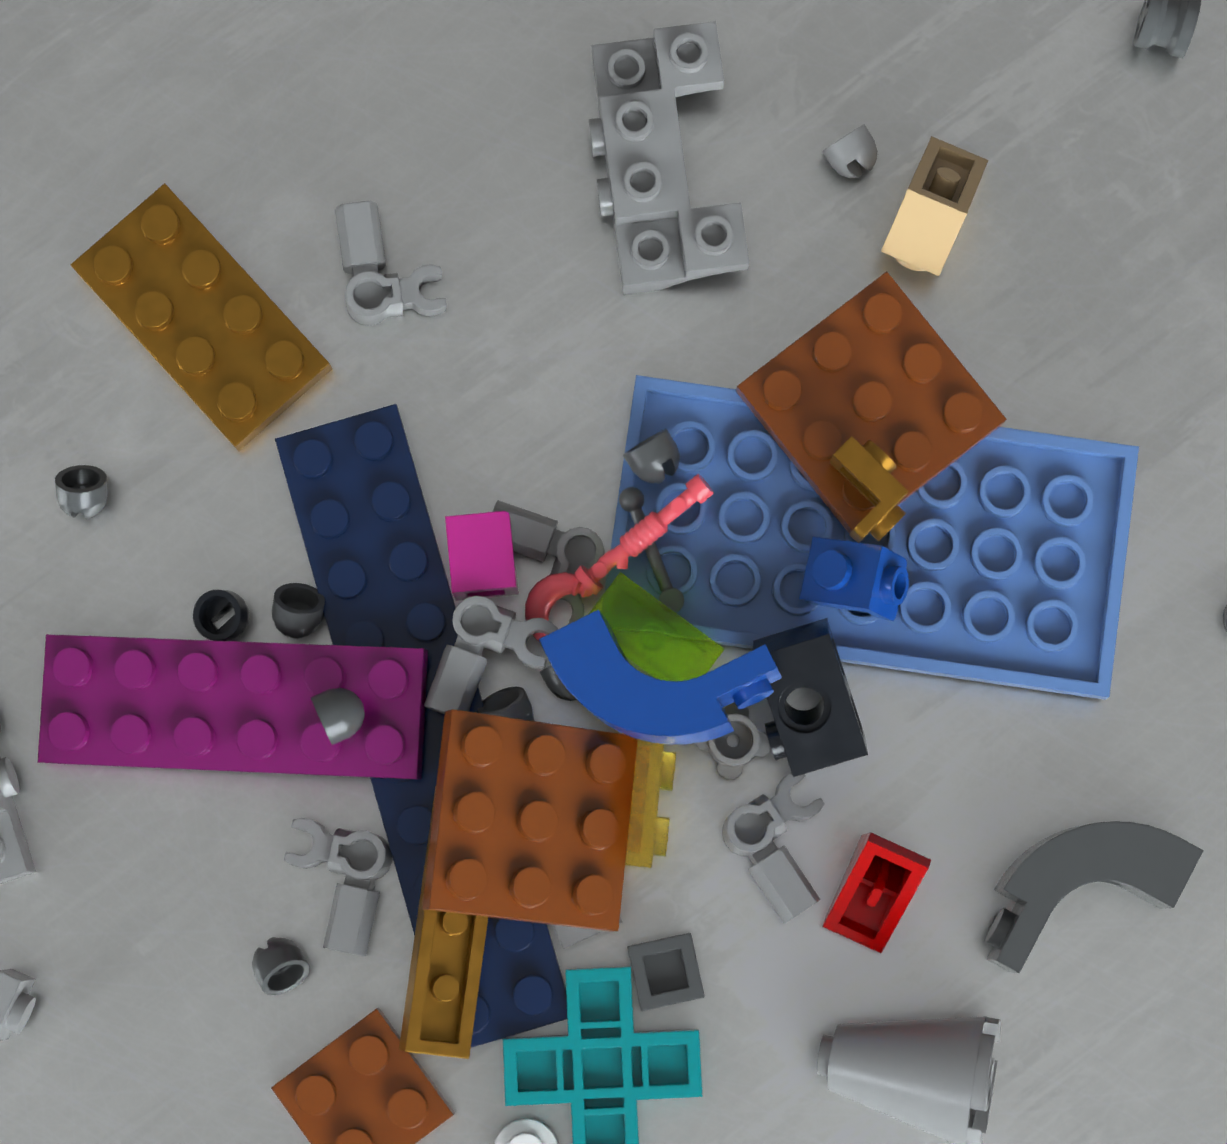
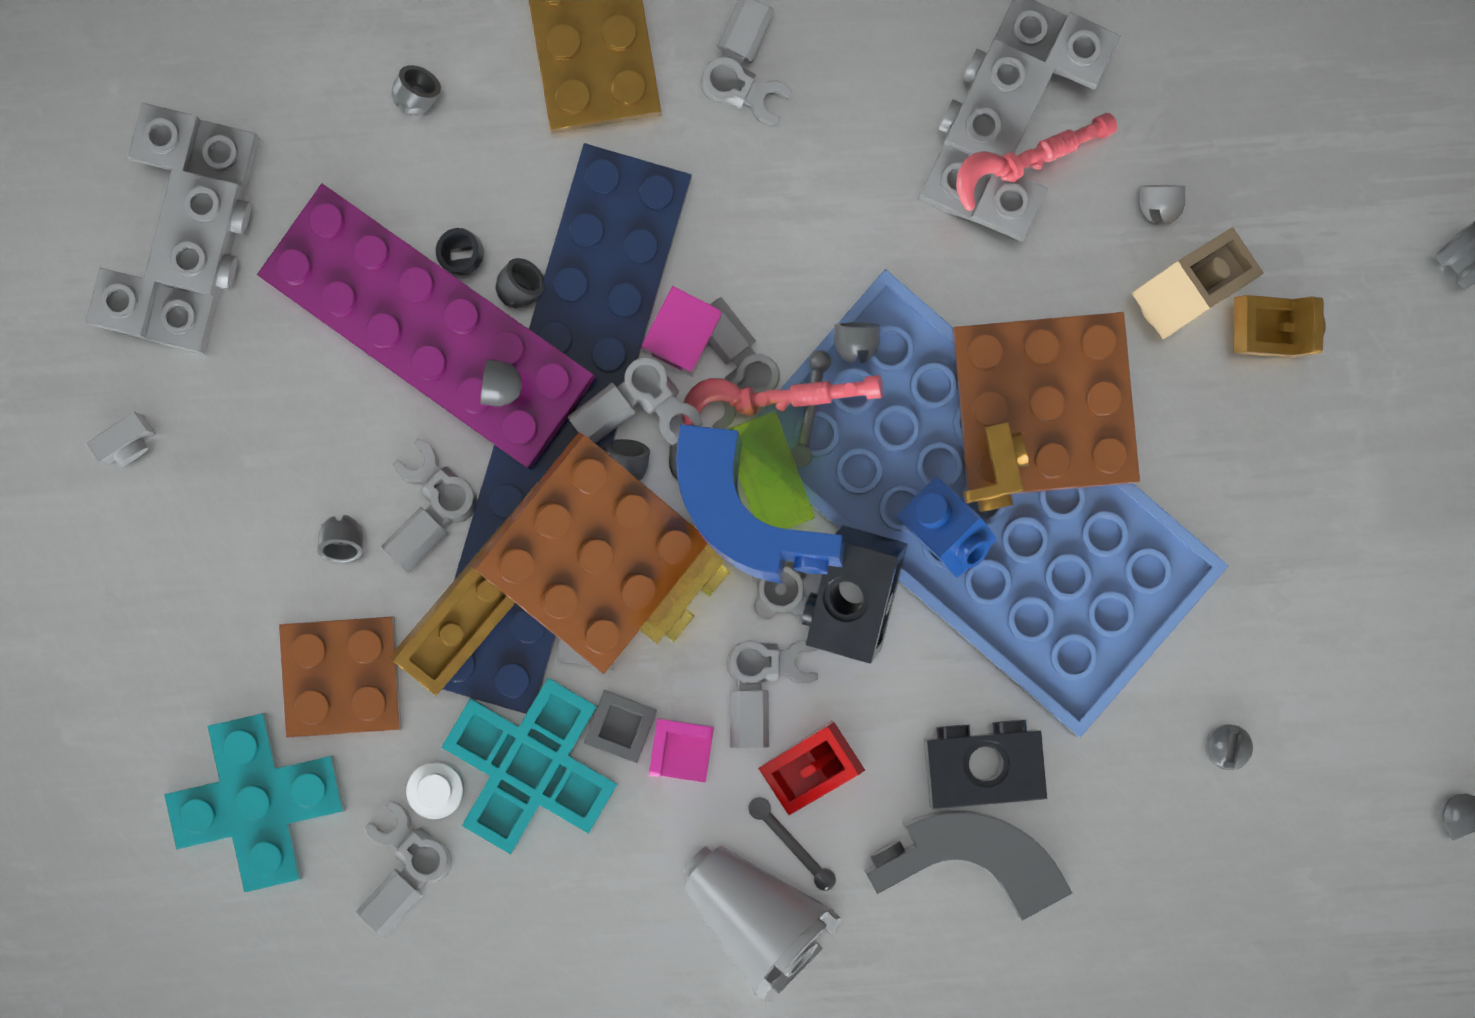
camera: 30 degrees right, 5 degrees up
none -> dark pink panel [648,718,714,783]
none -> dark grey hinge [748,797,836,891]
none -> black brick [924,719,1047,809]
none -> coral piece [956,113,1117,211]
none -> pearl gold bracket [1233,295,1326,358]

